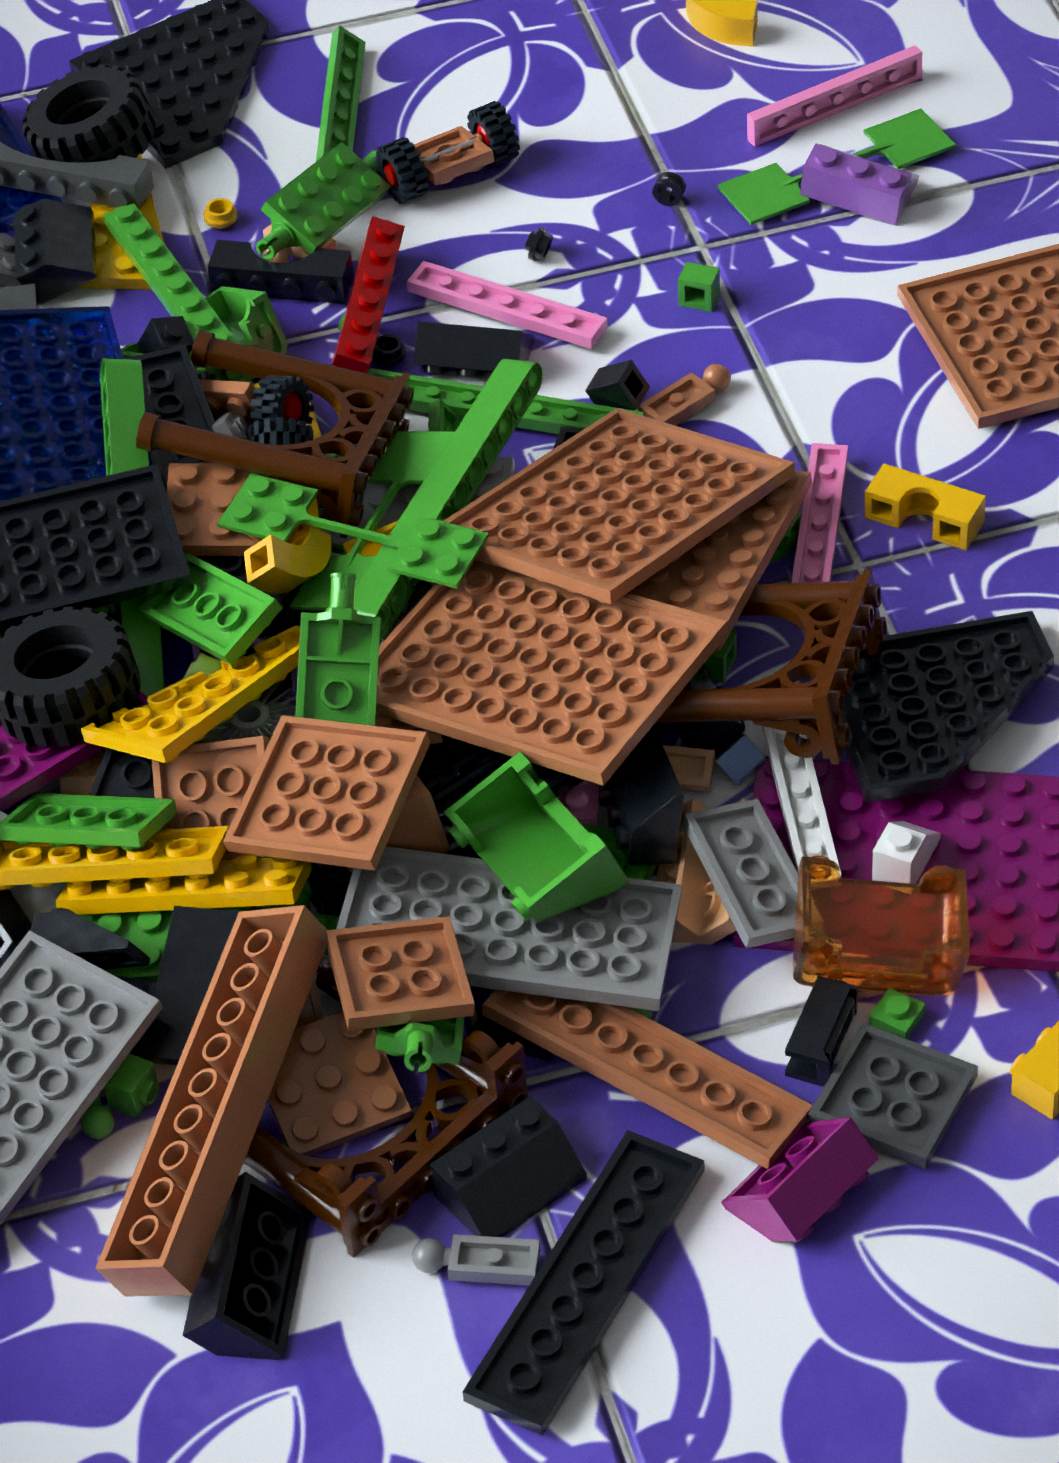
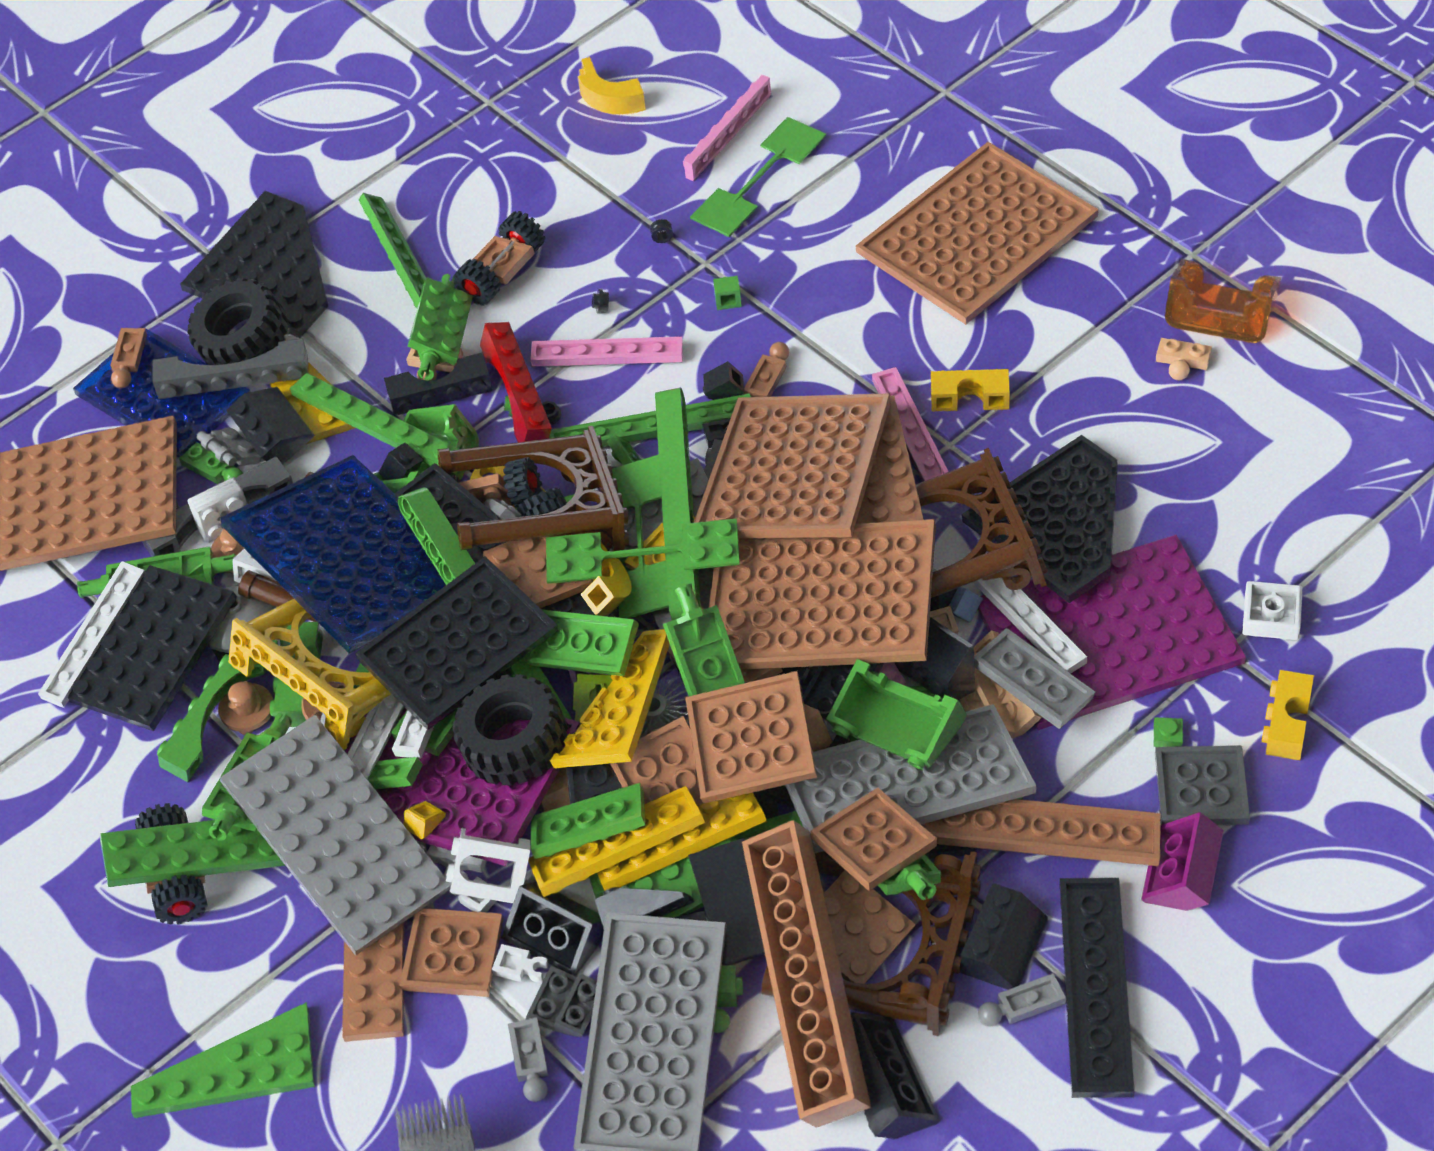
camera: 25 degrees left, 5 degrees up
yellow plate [203,198,238,229] -> none
black slope [414,321,534,378] -> none
black window [785,975,858,1087] -> none
clear orange windscreen [793,856,970,996] -> none
medium lavender slope [800,143,919,226] -> none
white slope [872,821,941,895] -> none

